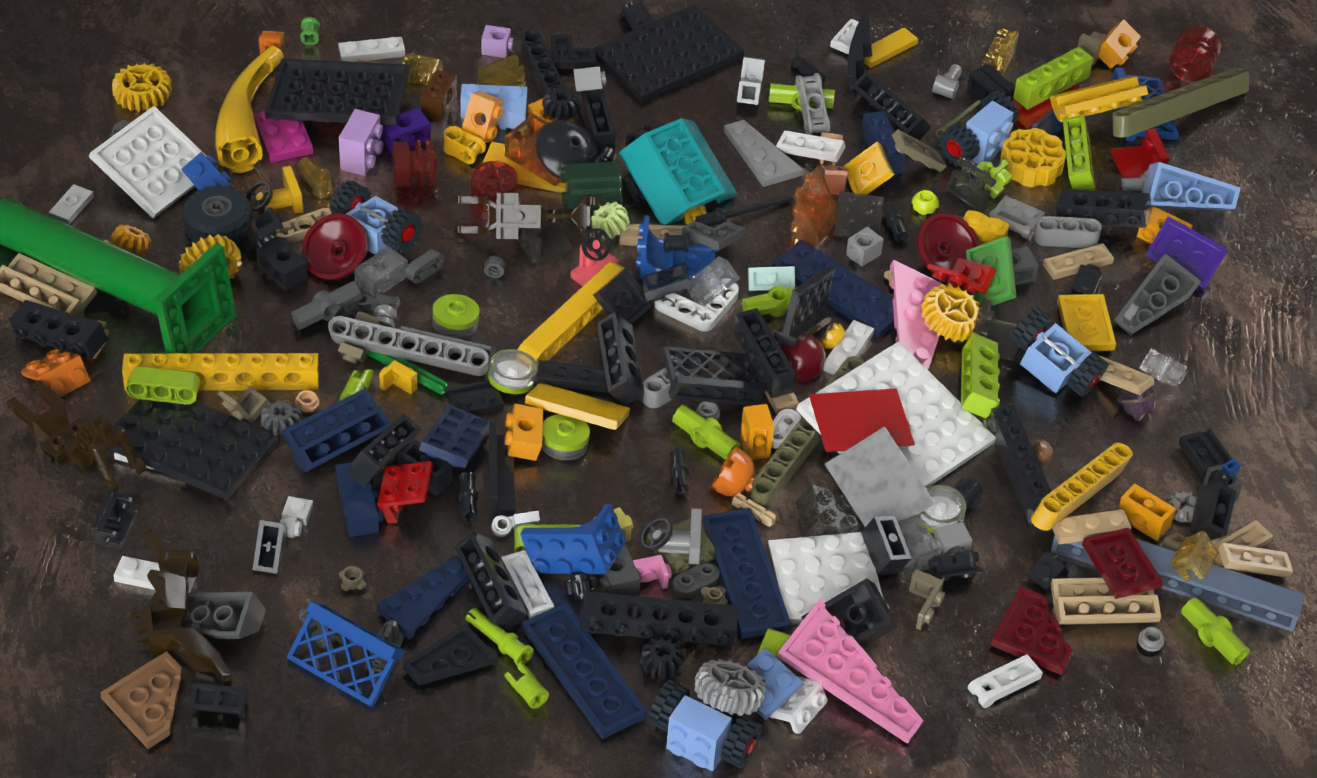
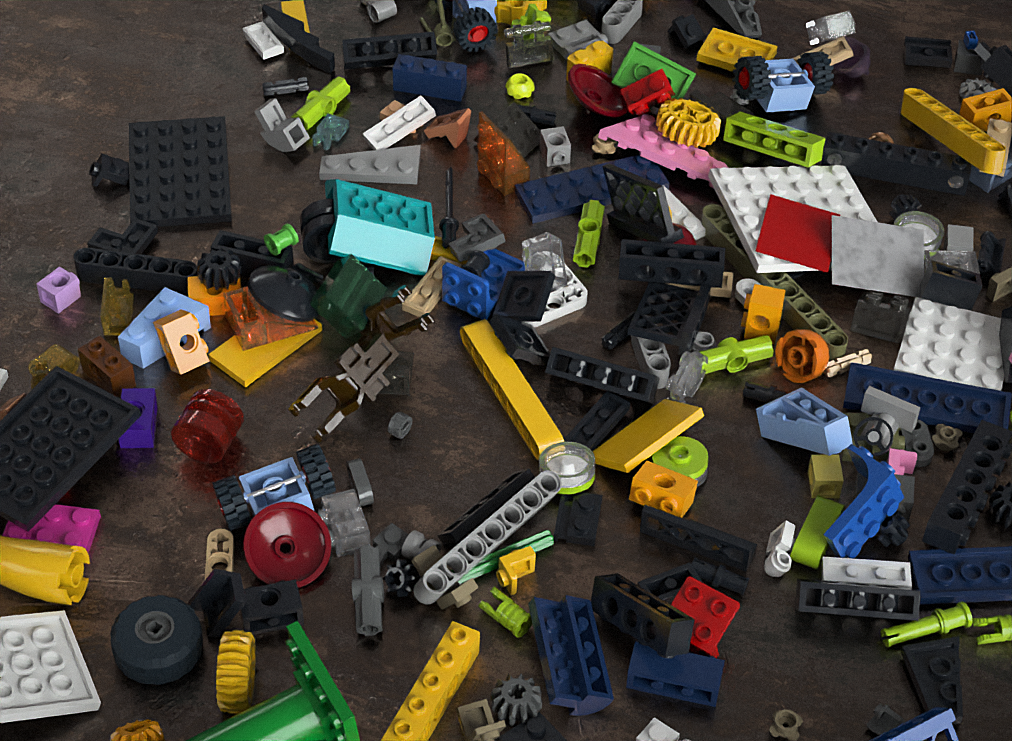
camera: 60 degrees left, 0 degrees up
blue bracket [181,152,234,190] -> none
yellow piece [246,166,303,214] -> none
light nougat plate [295,390,319,413] -> none
clear yellow piece [296,157,333,198] -> none
lavender brick [339,109,383,176] -> none
dark blue wing [377,555,470,640] -> none
dark blue plate [419,405,492,468] -> none
lime piece [432,294,480,339] -> none
yellow piece [443,126,486,164] -> none
clear red wheel [470,161,518,220] -> none
coral piece [571,228,620,287] -> none
light grey hinge [574,67,606,95] -> none
yellowish green gear [590,201,630,240] -> none
light aqua plate [748,266,795,291] -> none
light grey piece [796,73,830,135] -> none
yellow plate [843,142,894,200] -> none
dark tan plate [892,130,947,172] -> none
tan tile [1043,243,1114,280] -> none
none -> bright green bush [264,223,299,256]
none -> clear light blue plate [312,113,349,150]
none -> clear plate [666,351,708,403]
none -> light blue wedge [756,387,853,456]

